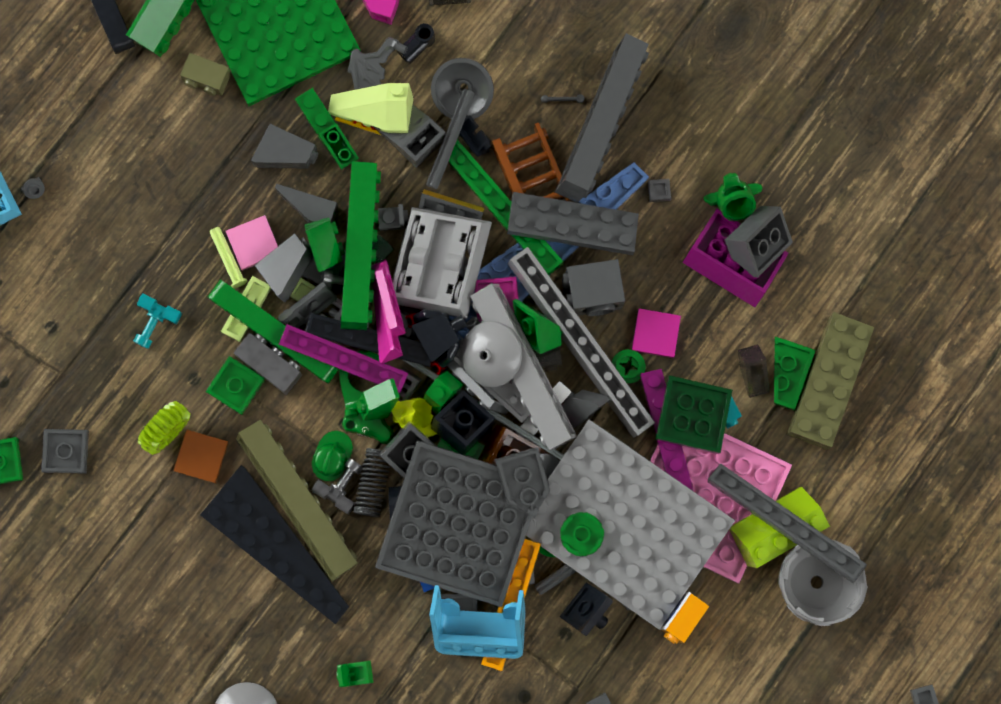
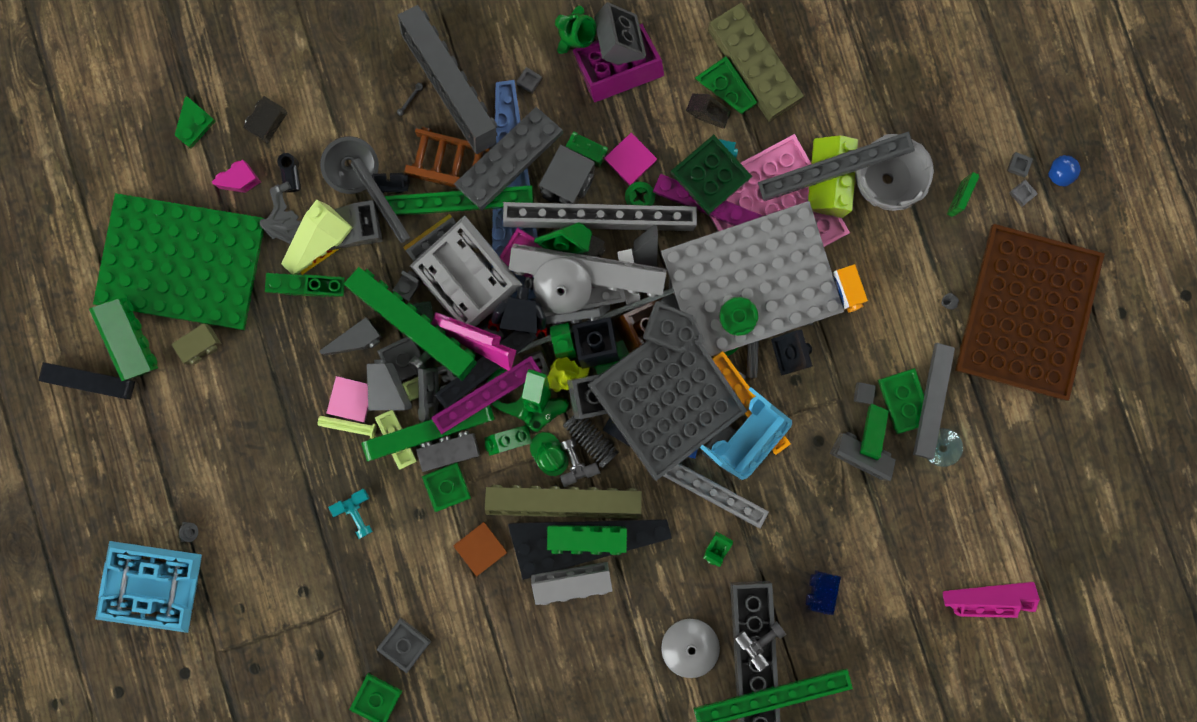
camera: 50 degrees left, 5 degrees up
lime gear [138,401,191,455] -> none
dark grey slope [251,124,318,169] -> none
green slope [305,217,345,272] -> none
none -> green bracket [484,425,532,456]
none -> light grey brick [531,562,613,605]
none -> green wedge [547,525,627,555]
none -> green hinge [565,131,609,168]
none -> light grey tile [663,463,769,528]
none -> green tile [947,172,980,217]

